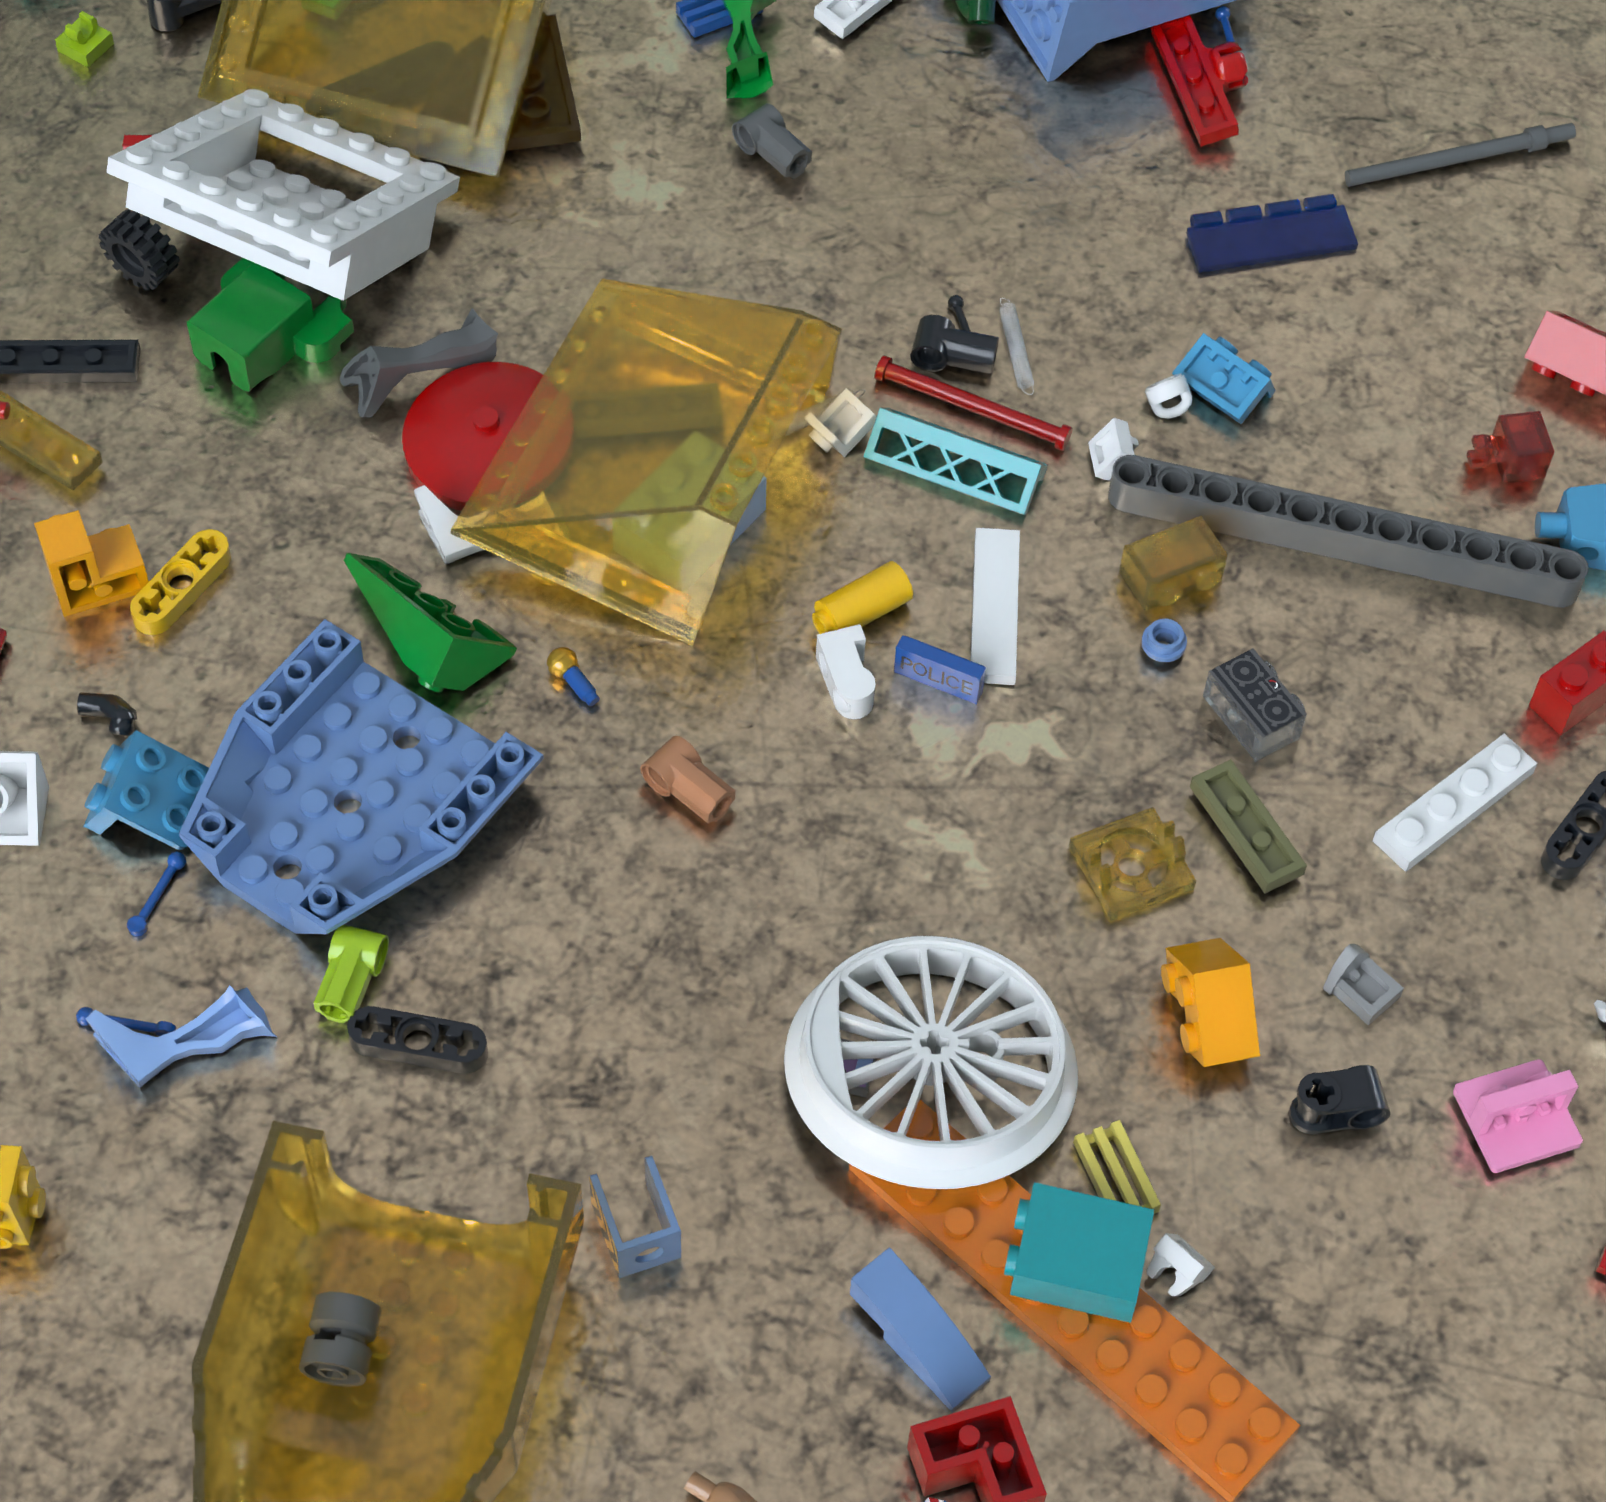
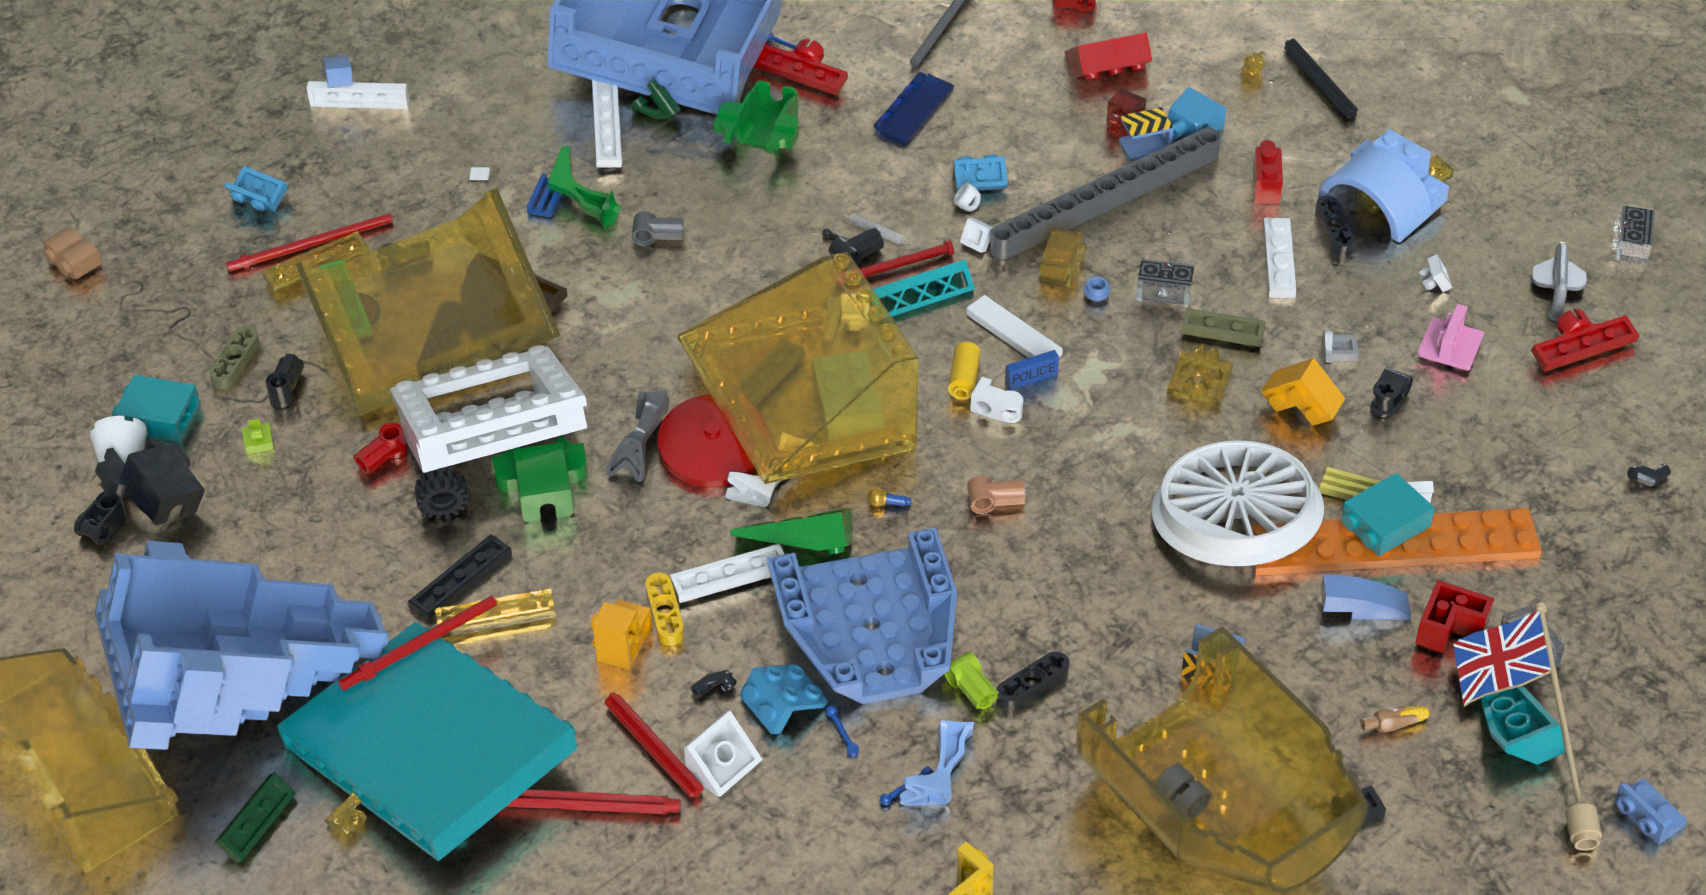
camera: 45 degrees left, 10 degrees down
none -> white plate [670,544,785,603]
none -> green piece [713,80,799,154]
none -> piece [1119,107,1173,161]

